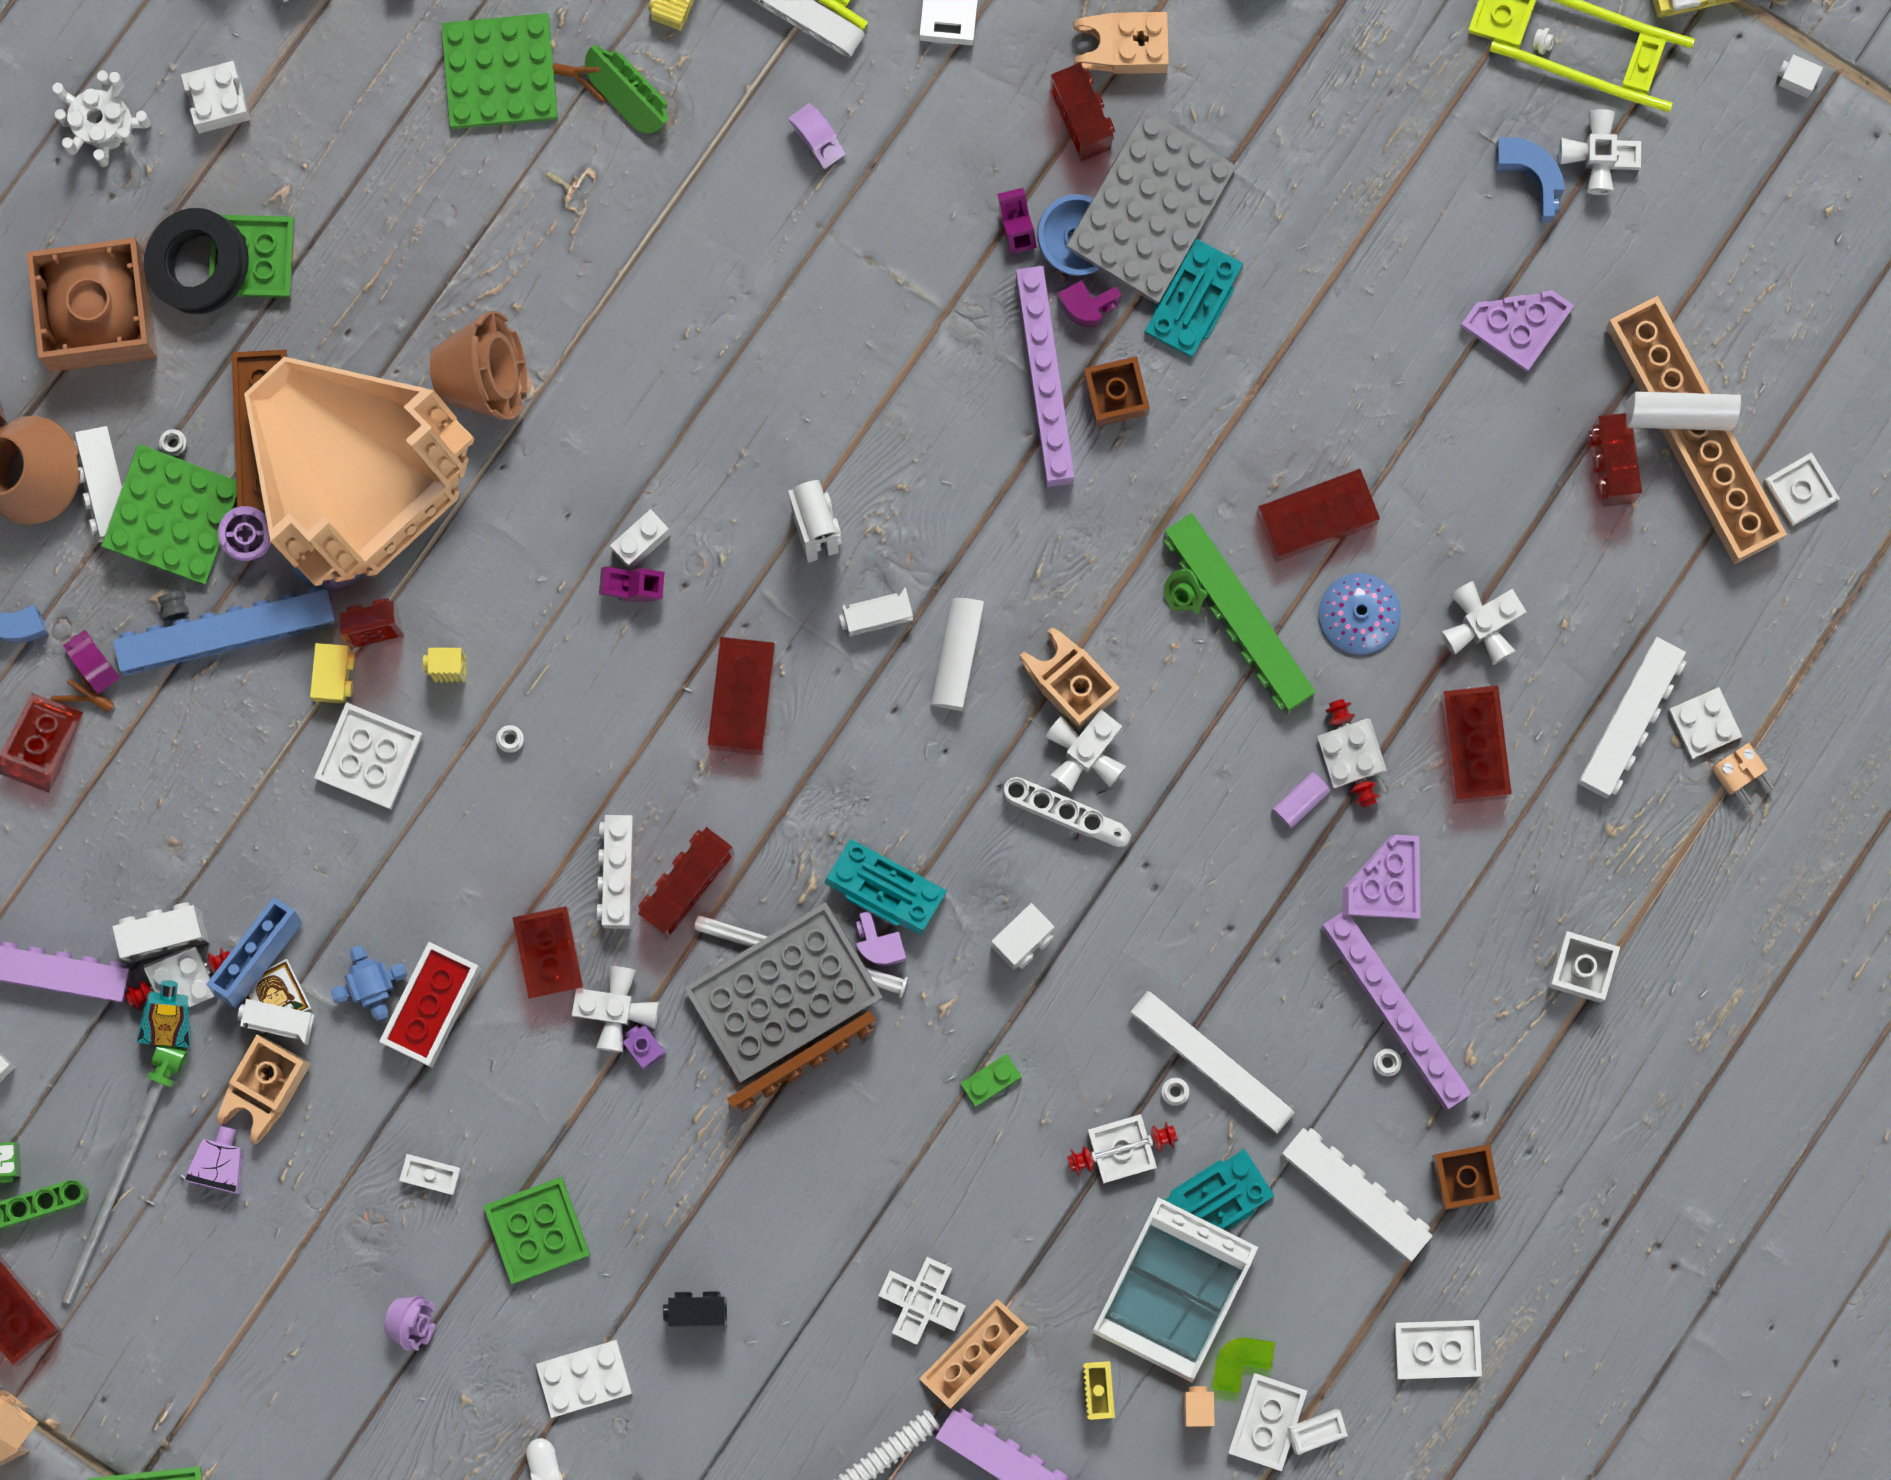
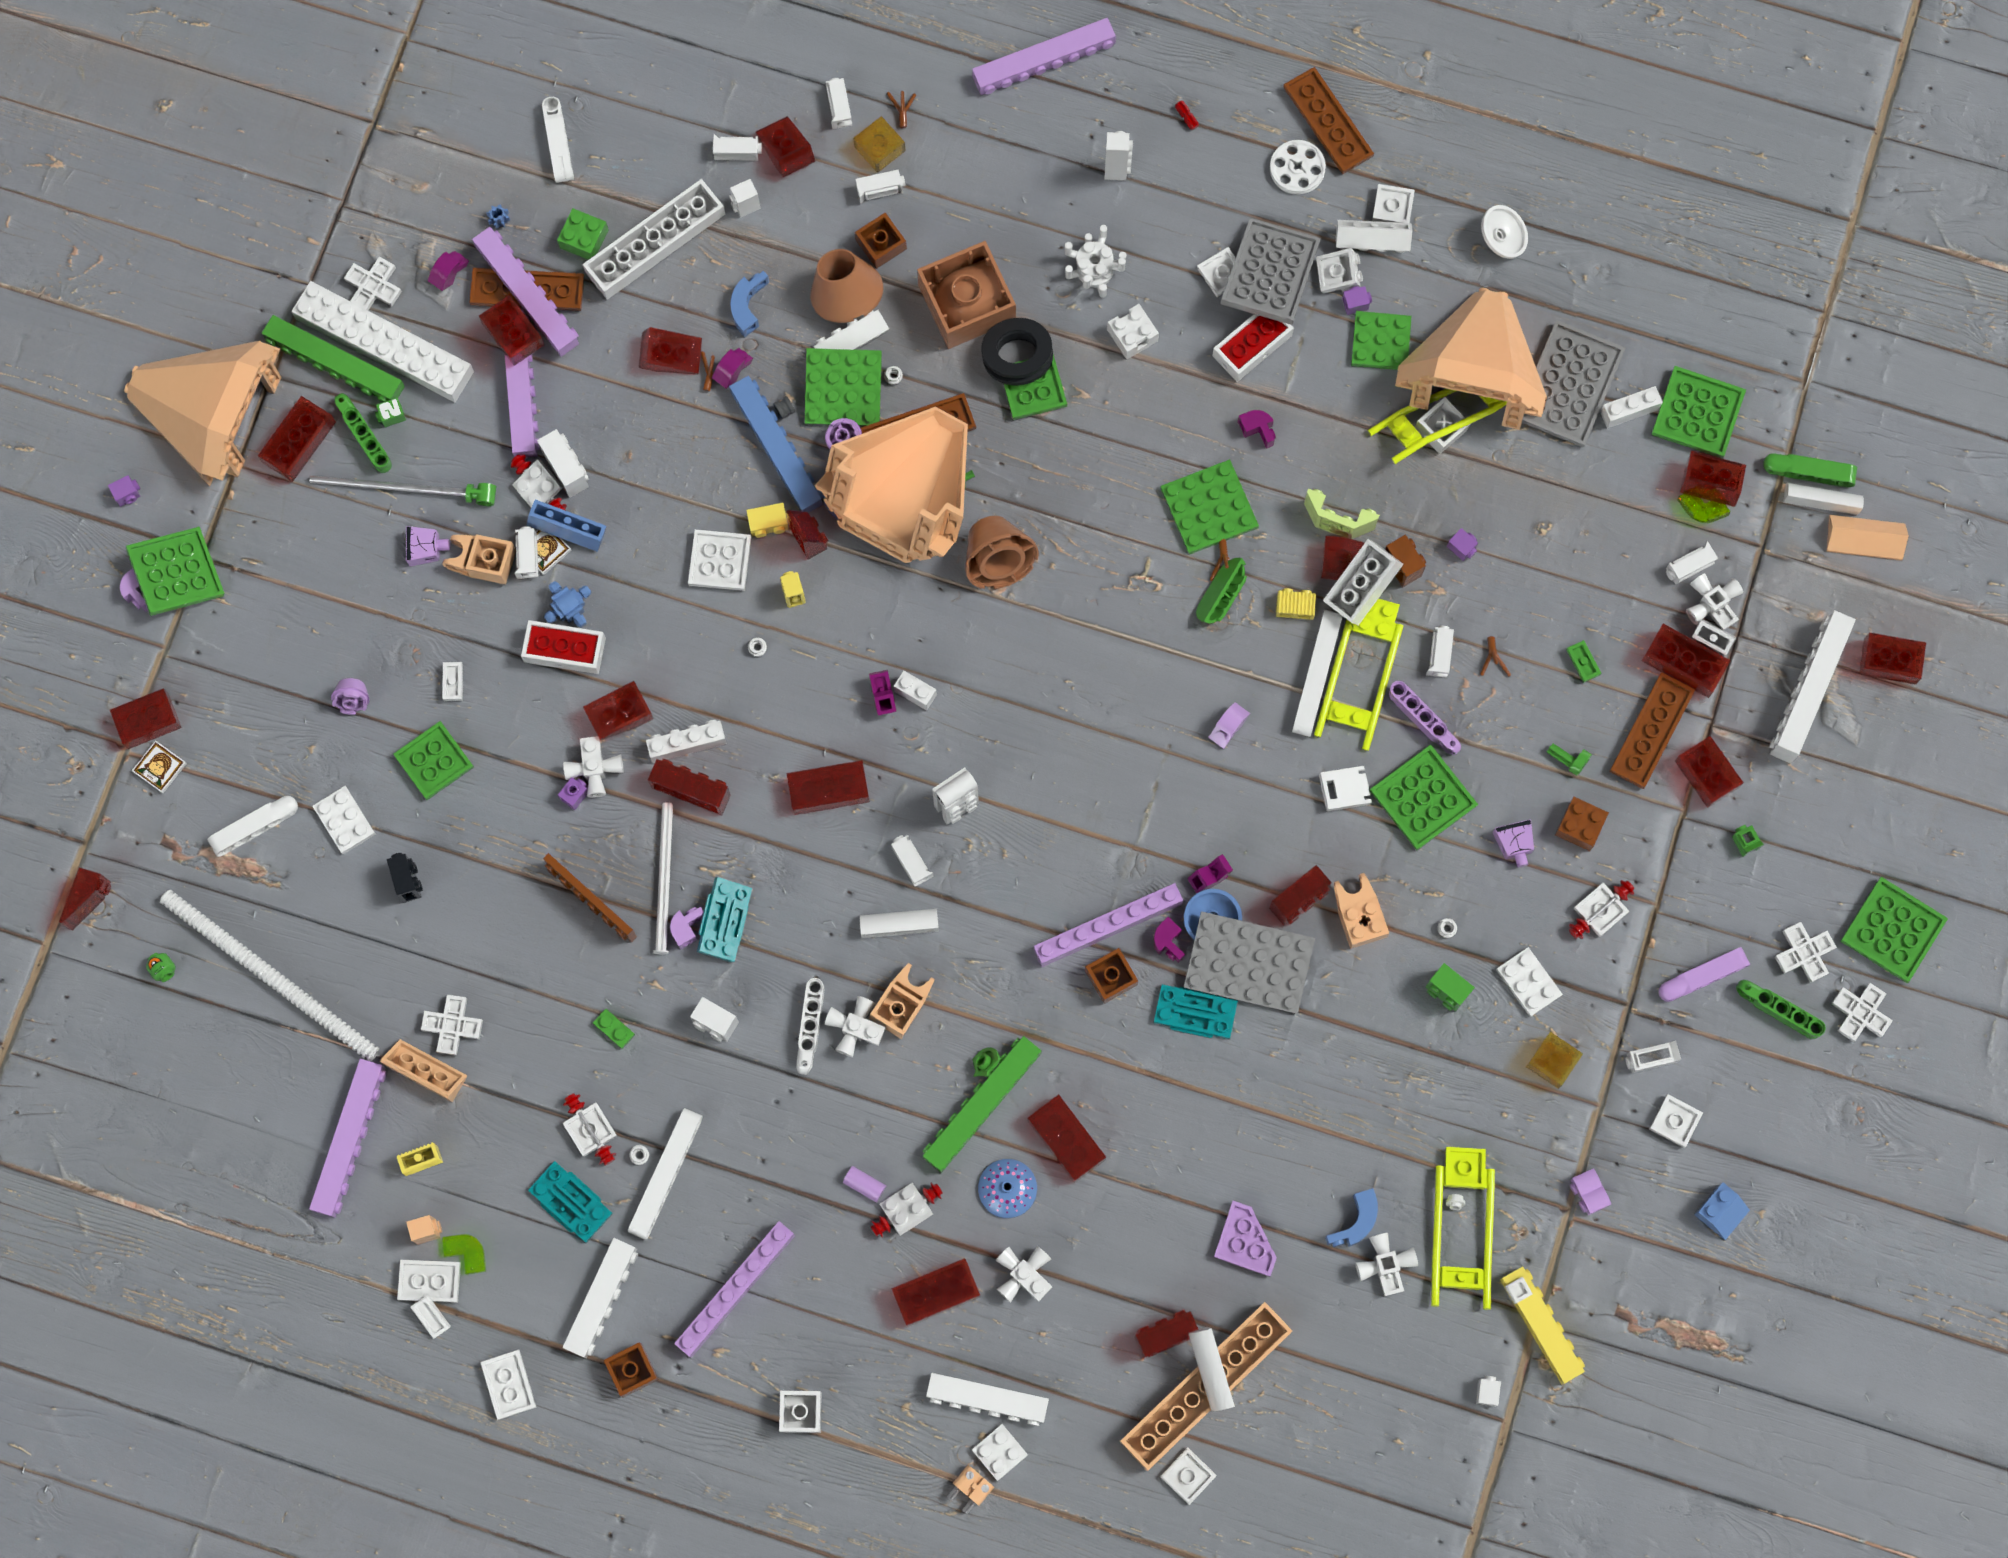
camera: 75 degrees right, 5 degrees down
torso [137,980,191,1048] -> none
light grey plate [683,902,883,1083] -> none
clear light blue window [1092,1197,1258,1382] -> none
lavender plate [1343,835,1420,919] -> none
white plate [1374,1049,1402,1077] -> none

